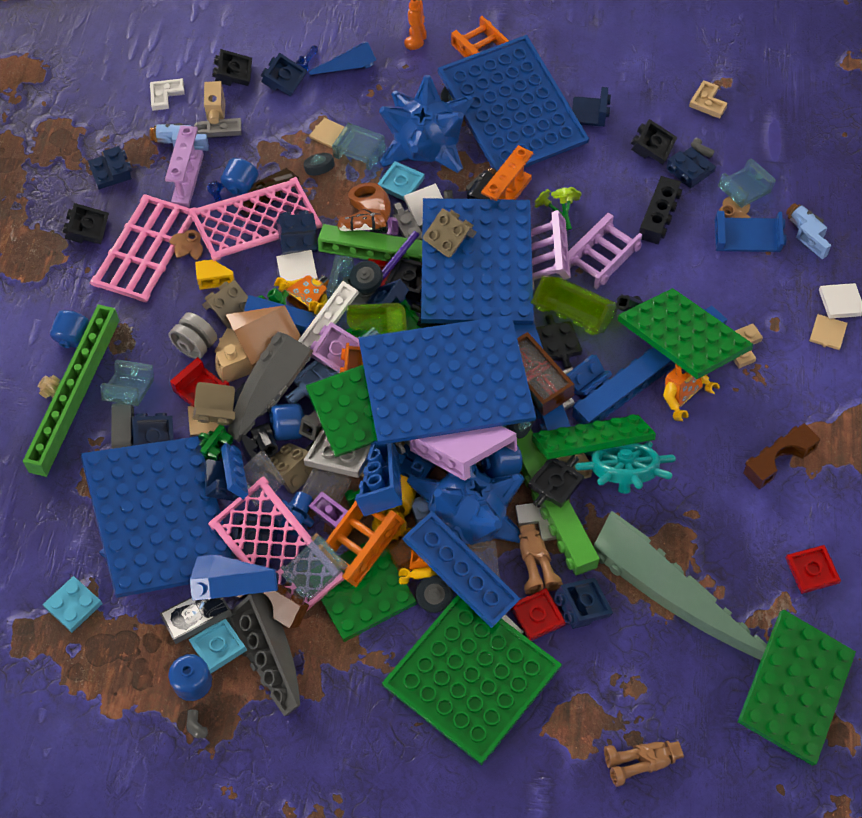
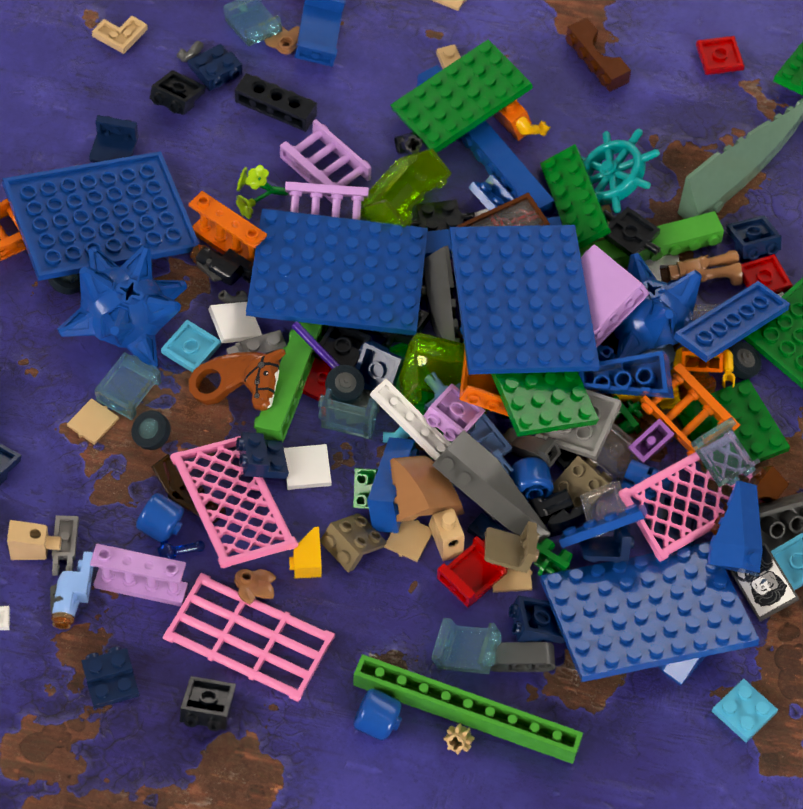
camera: 90 degrees left, 0 degrees up
light grey wheel [168,312,217,359] -> none
torso [274,275,330,315] -> none
dark tan bracket [423,208,477,258] -> none

